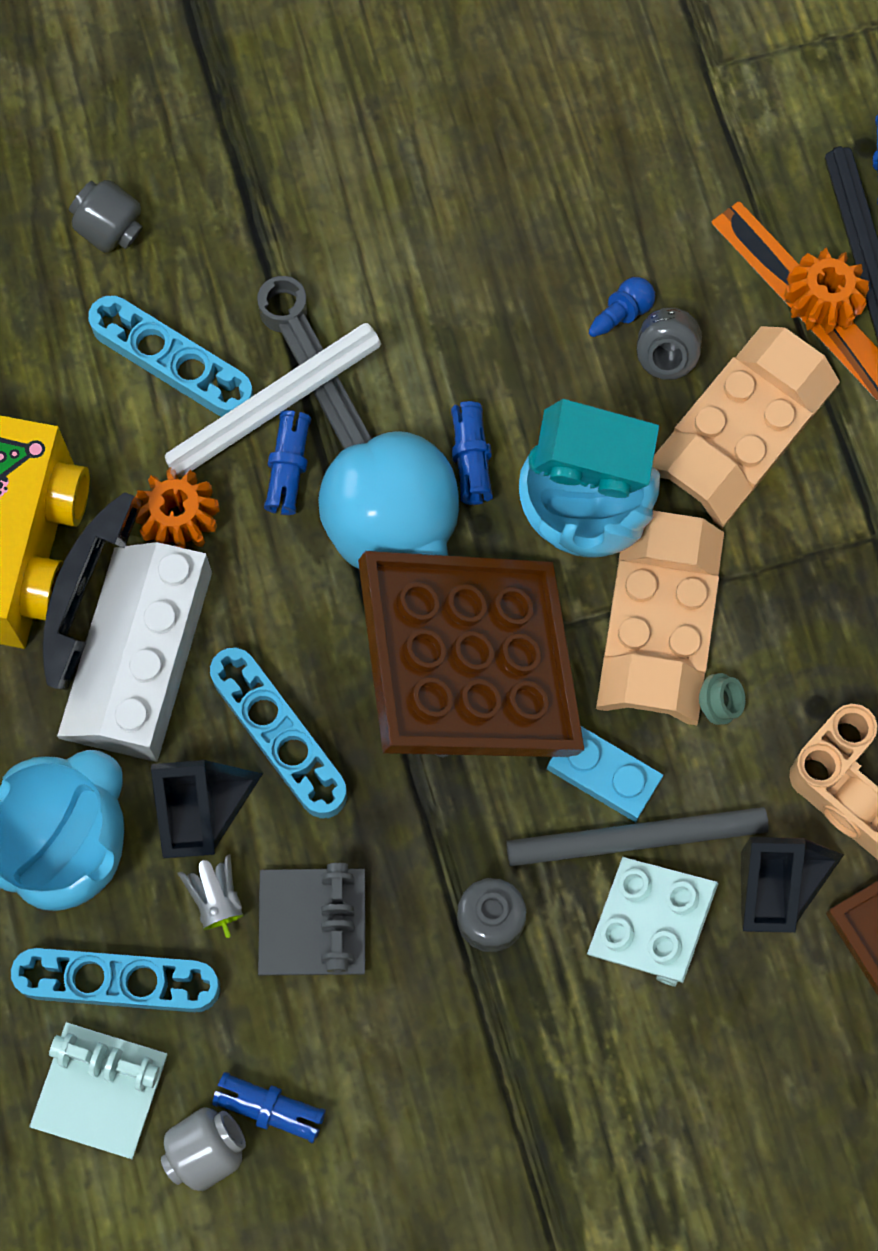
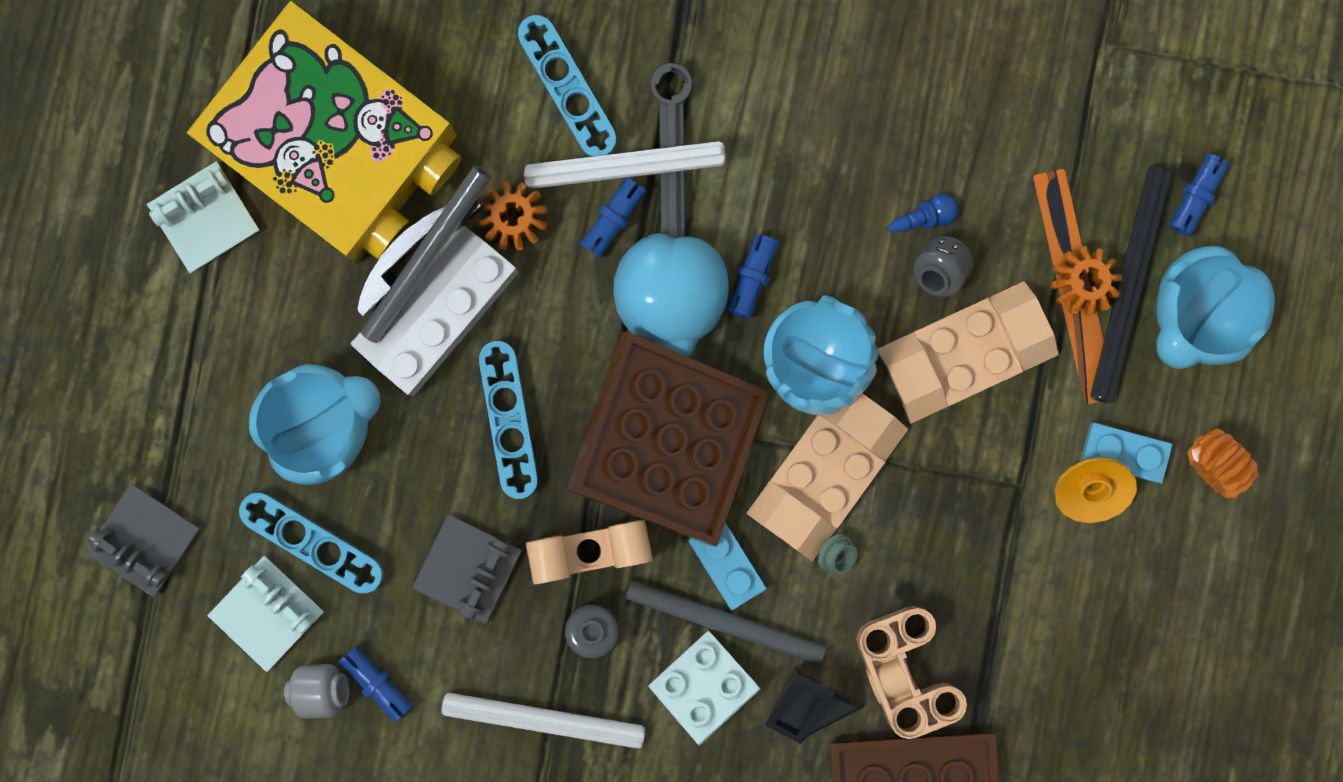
camera: 20 degrees right, 15 degrees up
black slope [151,760,263,859] -> none
flat silver piece [178,854,243,938] -> none
teal brick [528,399,659,498] -> none
none -> dark grey piece [361,165,492,343]
none -> white axle [442,693,645,748]
none -> light nougat beam [525,520,653,584]

